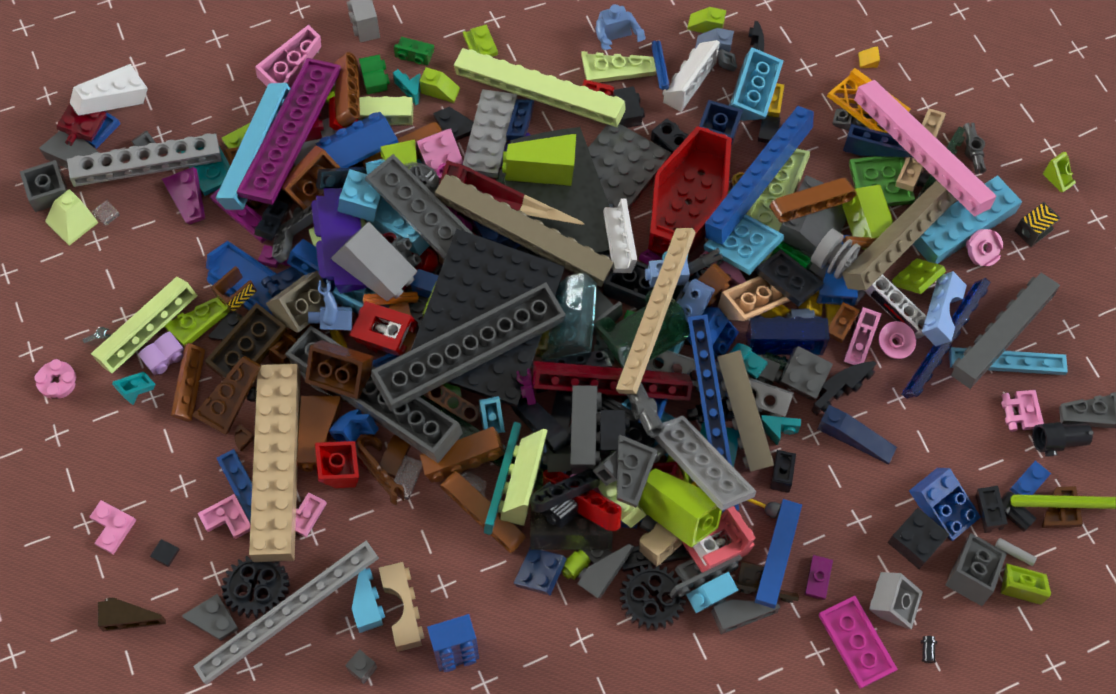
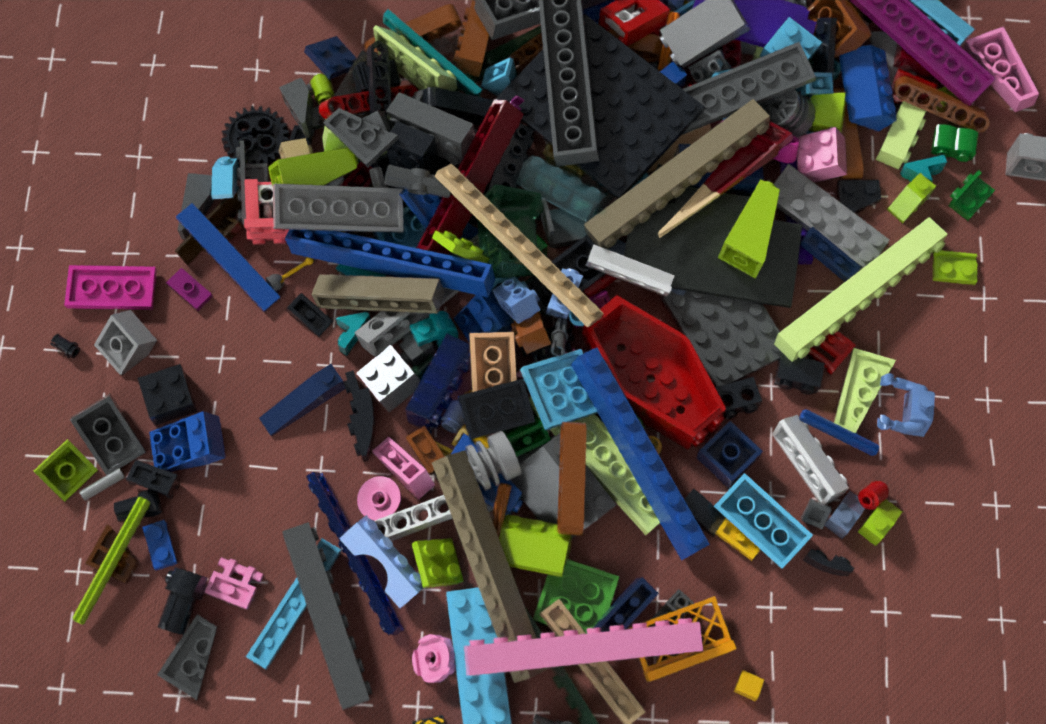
camera: 115 degrees right, 5 degrees up
none -> lime plate [432,230,489,263]
none -> red brick [858,481,889,510]

